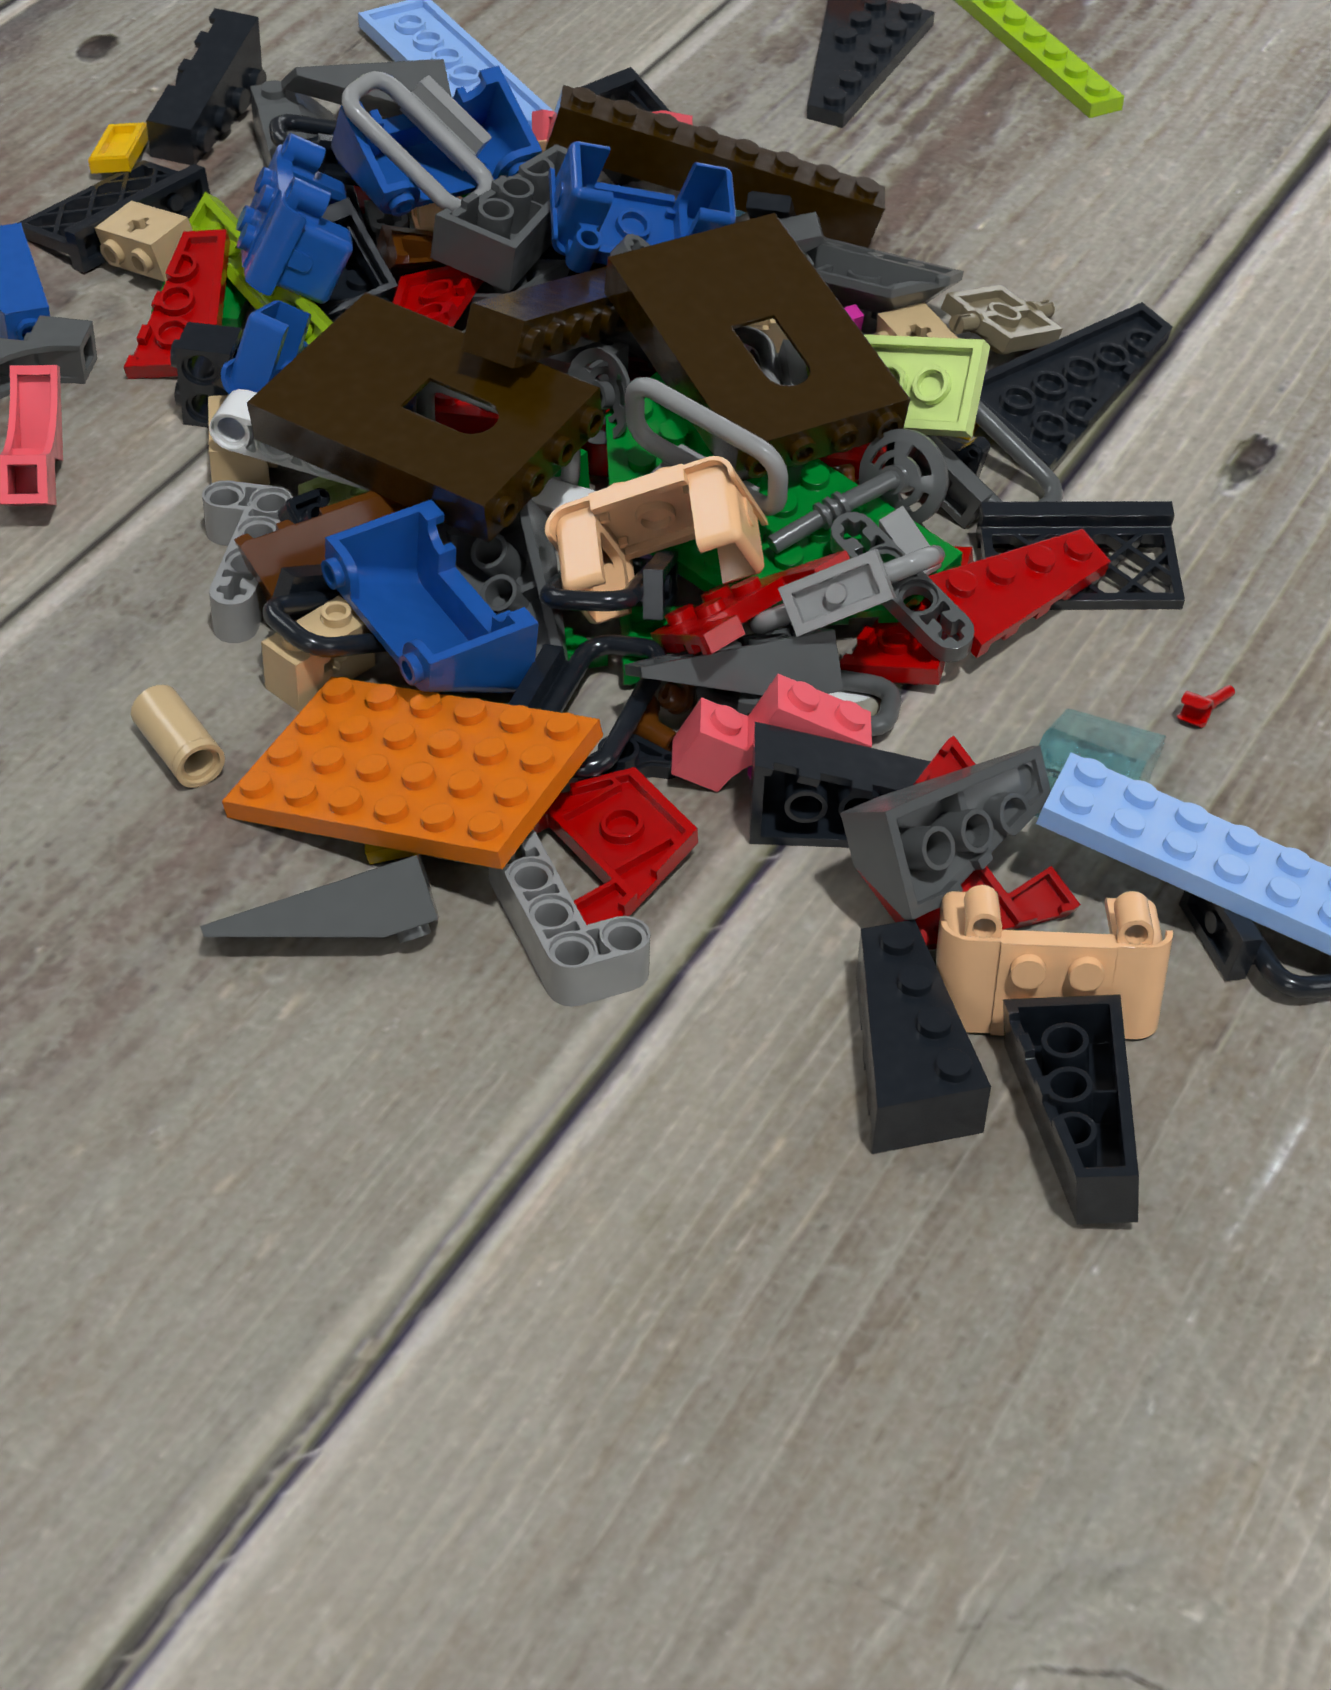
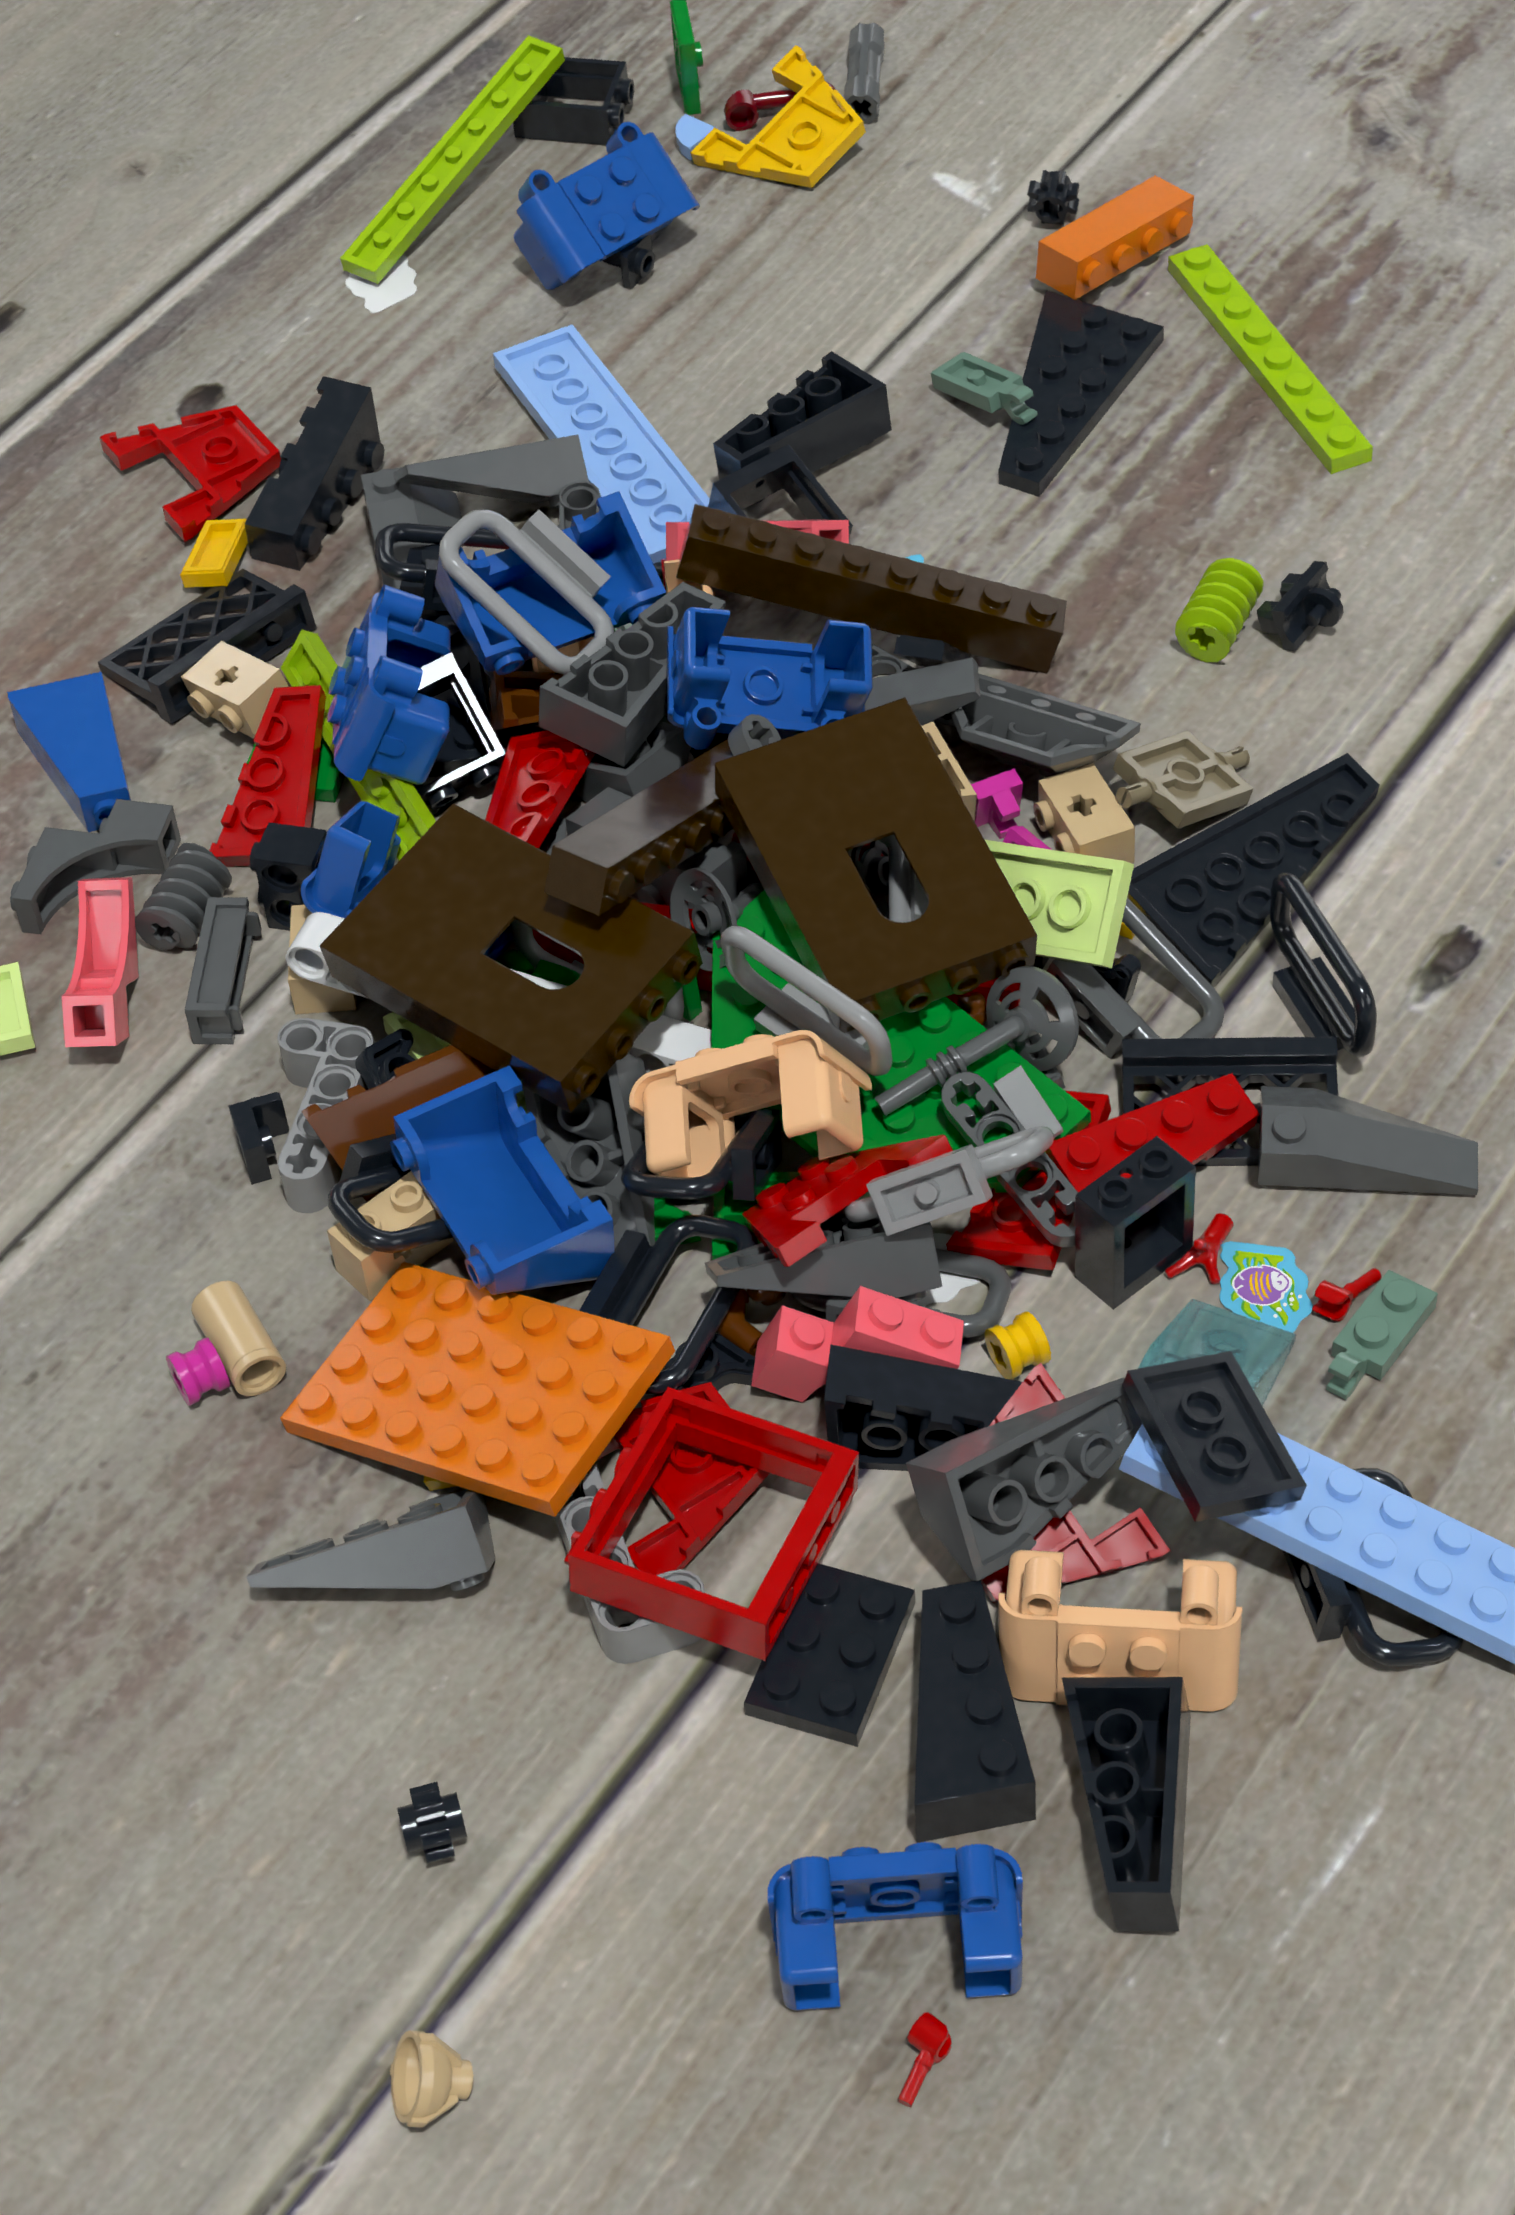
camera: 10 degrees right, 5 degrees up
none -> red wing [100,405,281,542]
none -> dark grey piece [135,843,232,950]
none -> dark pink wheel [166,1337,230,1406]
none -> dark grey container [185,897,262,1044]
none -> black bracket [228,1092,289,1185]
none -> tan piece [390,2031,473,2127]
none -> black gear [397,1782,467,1863]
none -> red window [564,1387,859,1661]
none -> black wedge [713,351,892,504]
none -> black plate [744,1563,916,1747]
none -> blue container [767,1842,1023,2010]
none -> red hand [897,2012,952,2107]
none -> sand green plate [930,351,1038,425]
none -> yellow wheel [985,1311,1051,1380]
none -> black window [1075,1136,1196,1310]
none -> black plate [1122,1351,1307,1522]
none -> red bar [1165,1213,1234,1284]
none -> lime piece [1175,558,1264,663]
none -> sticker [1220,1241,1313,1336]
none -> black hips [1257,561,1344,651]
none -> dark grey wedge [1258,1086,1478,1195]
none -> black bar [1270,872,1377,1058]
none -> sand green plate [1326,1270,1438,1400]

